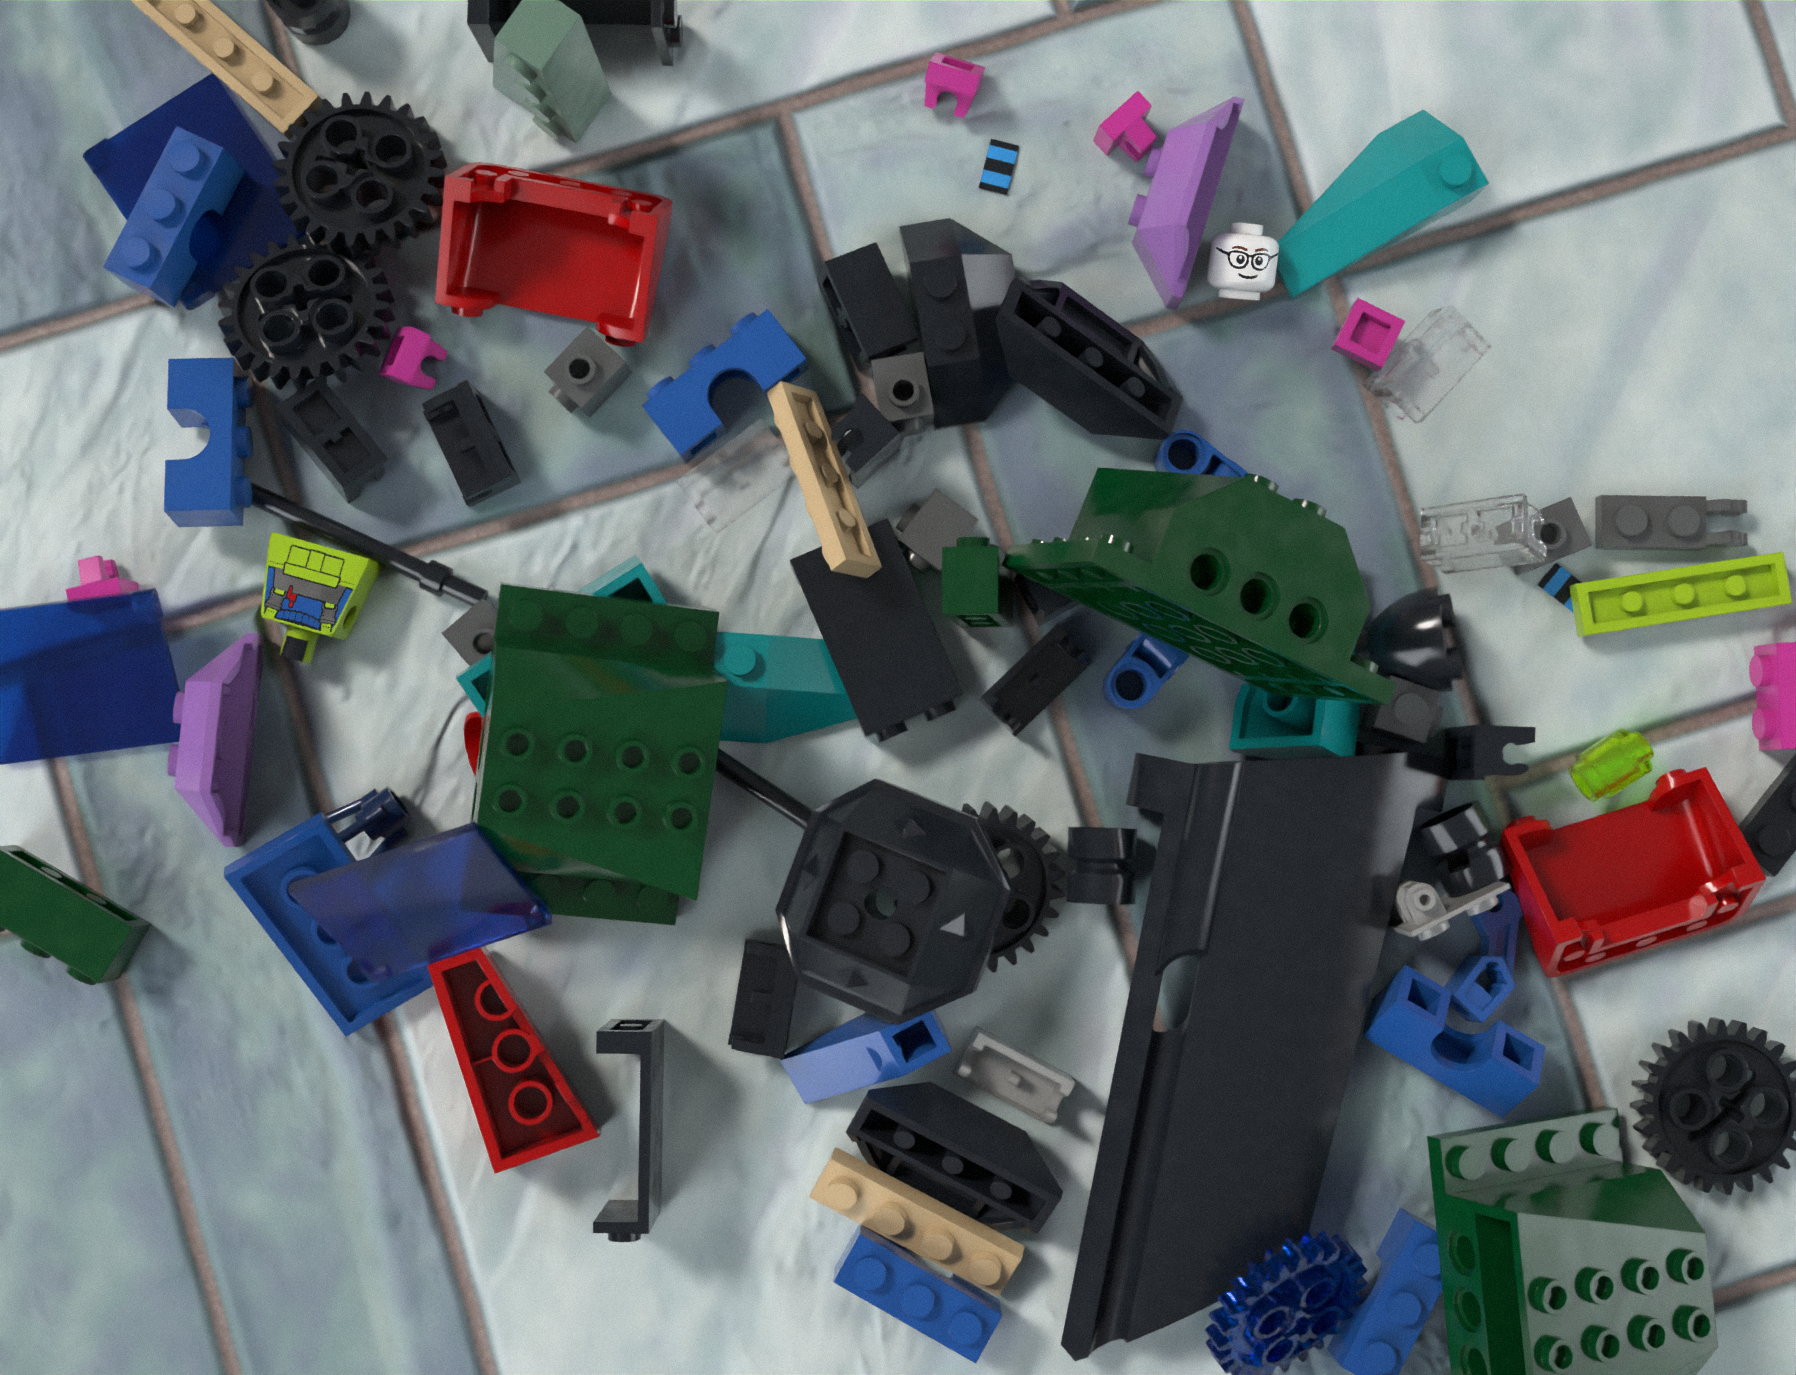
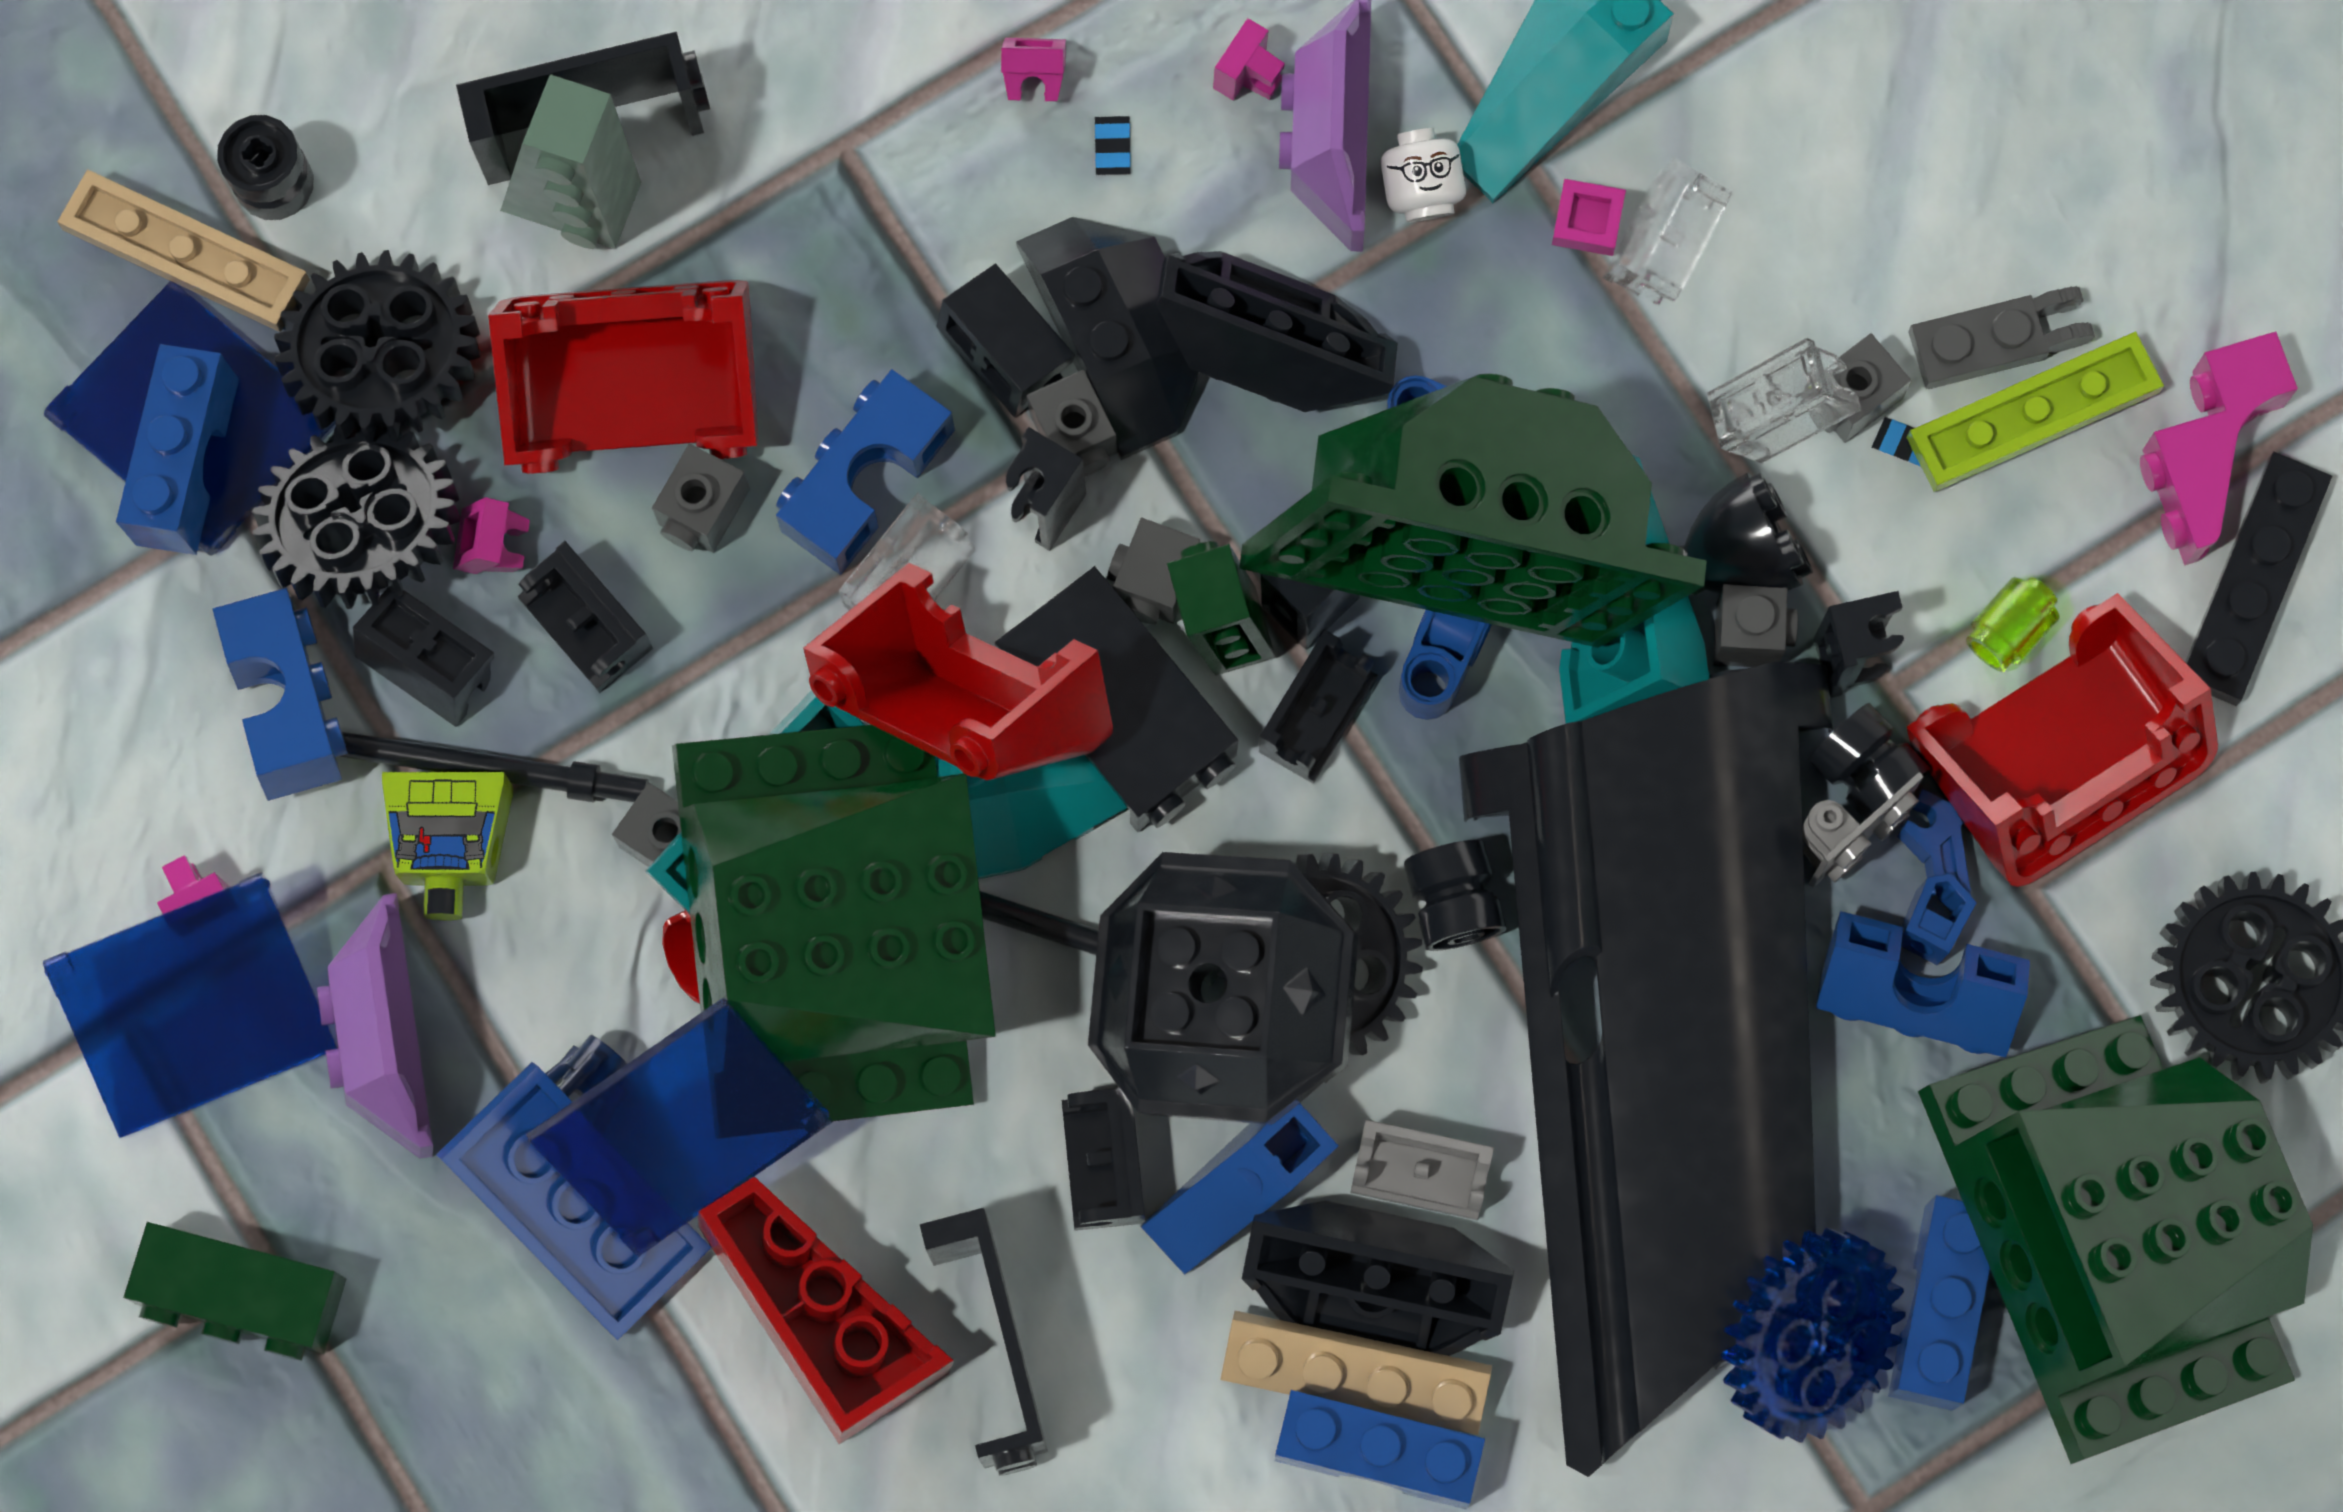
camera: 10 degrees left, 10 degrees down
tan plate [767,381,882,578] -> none
none -> red windscreen [803,563,1113,780]

